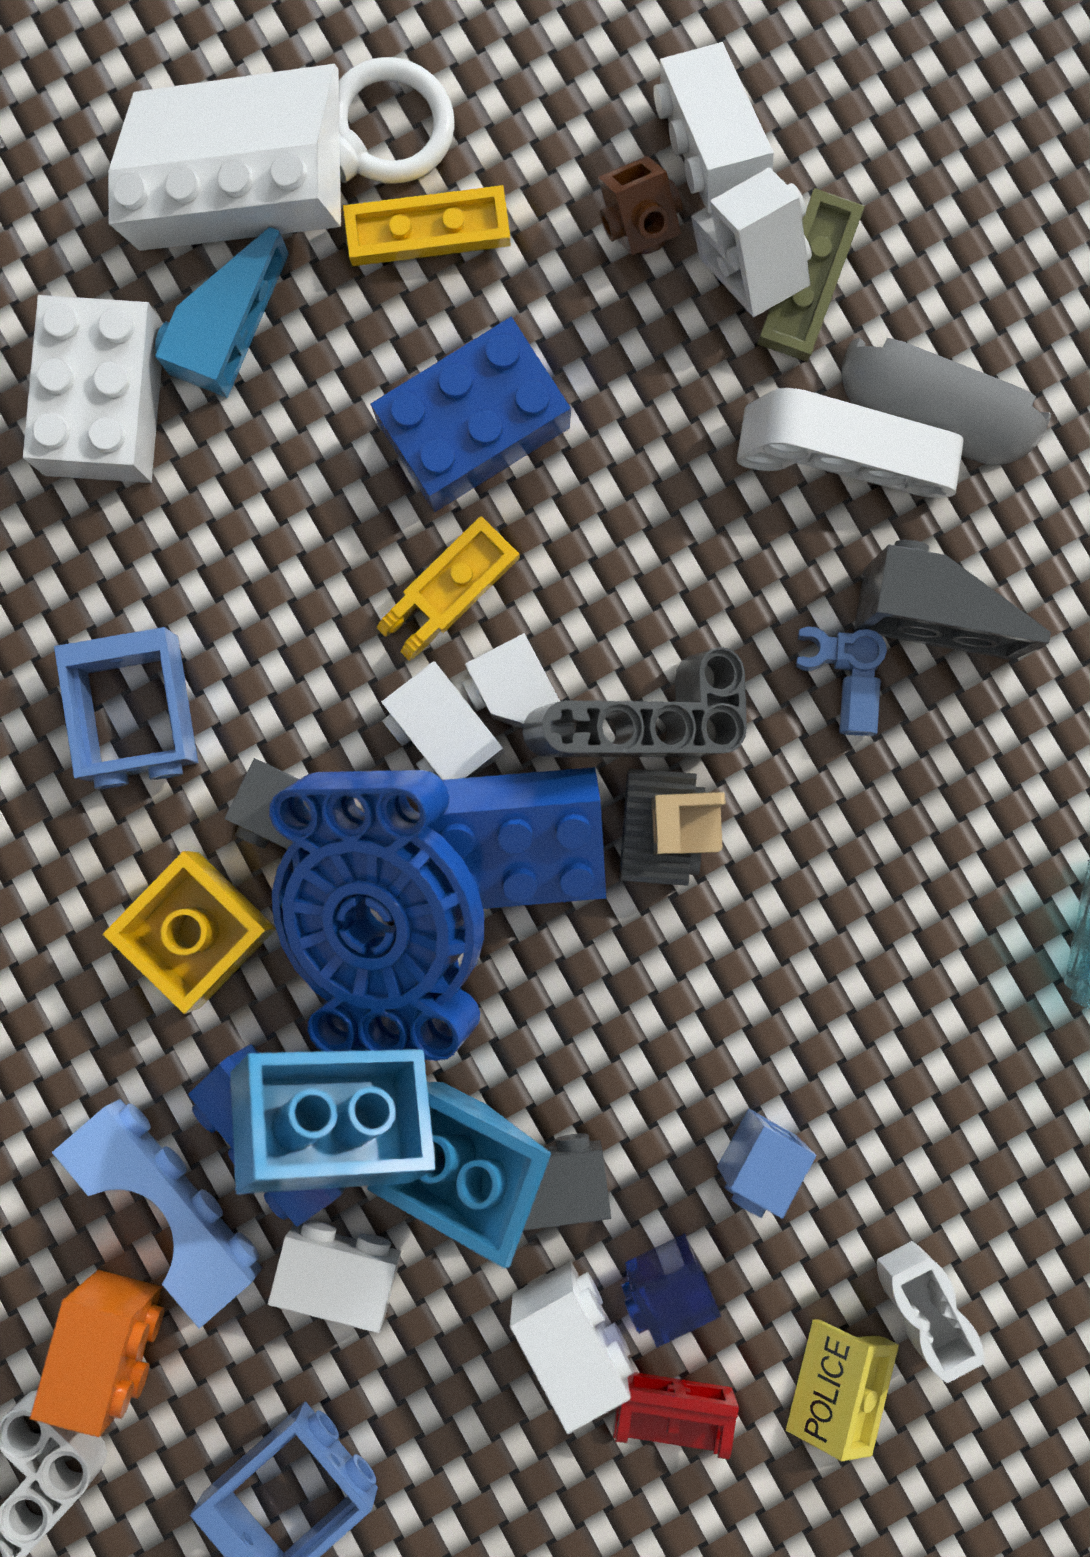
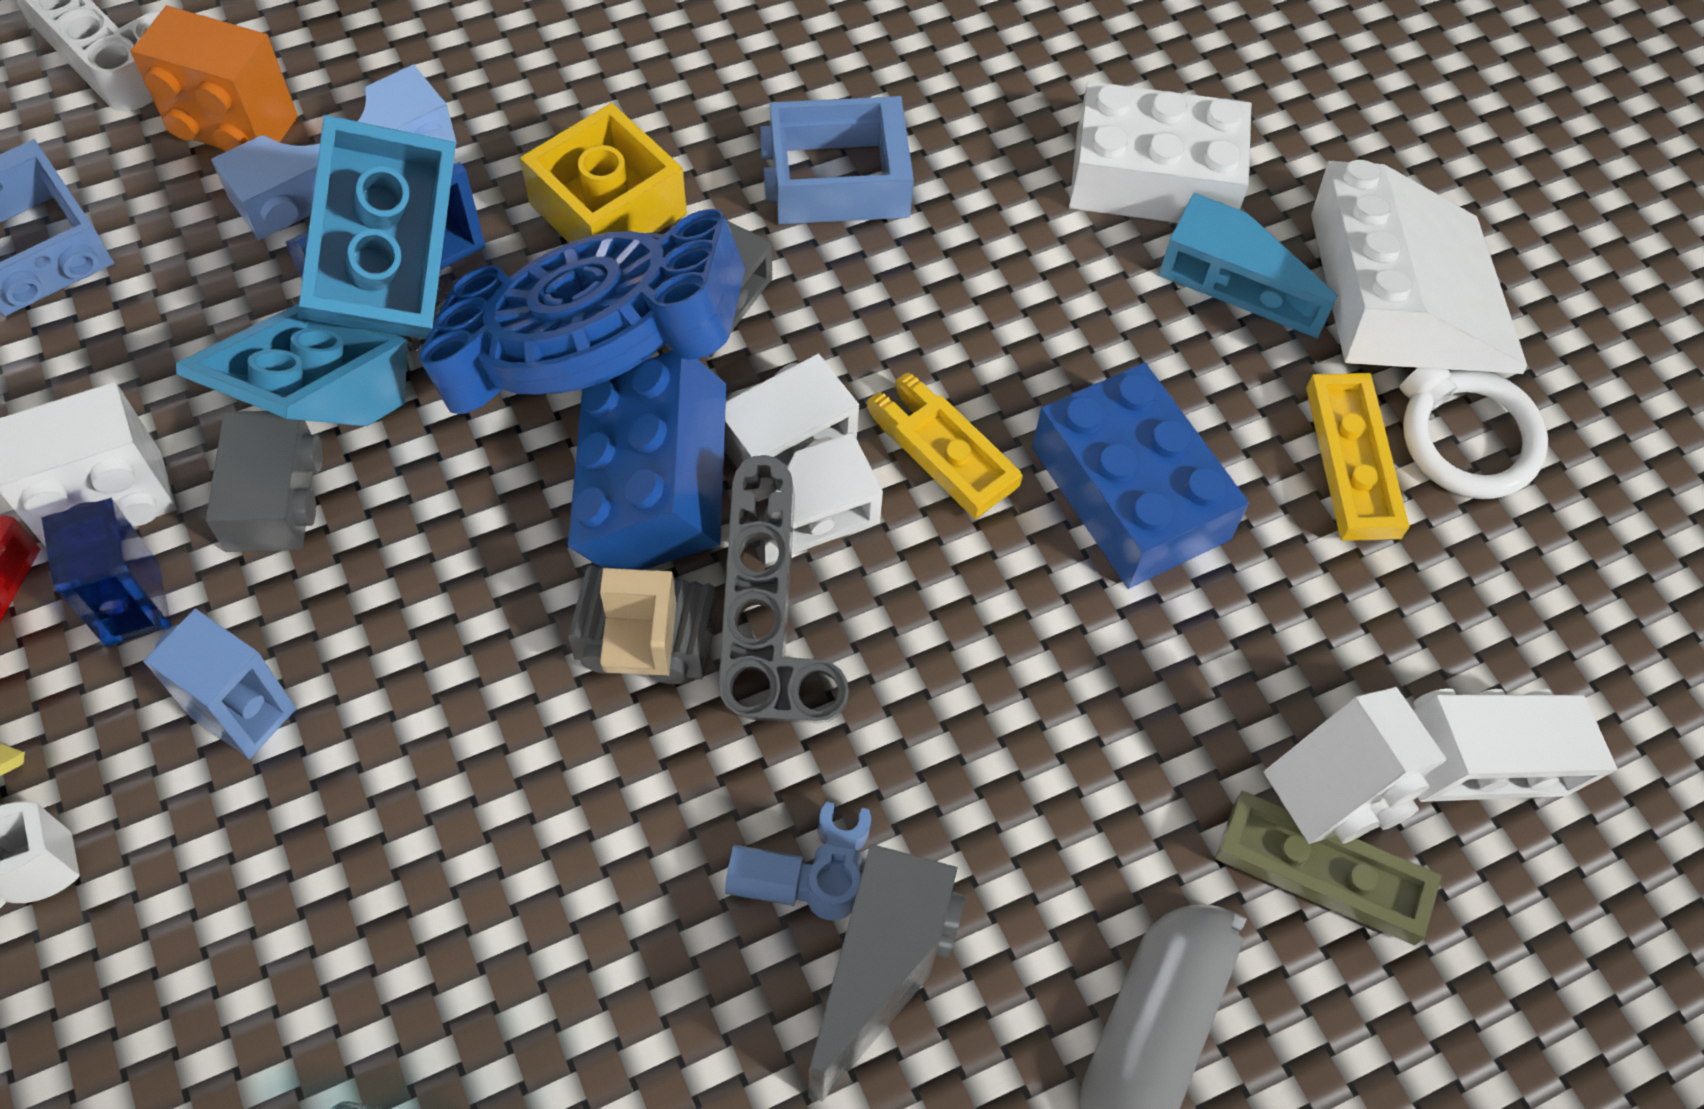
camera: 90 degrees right, 25 degrees down
white brick [268,1220,402,1333] -> none
reddish brown brick [598,156,683,255] -> none
white beam [737,388,964,498] -> none

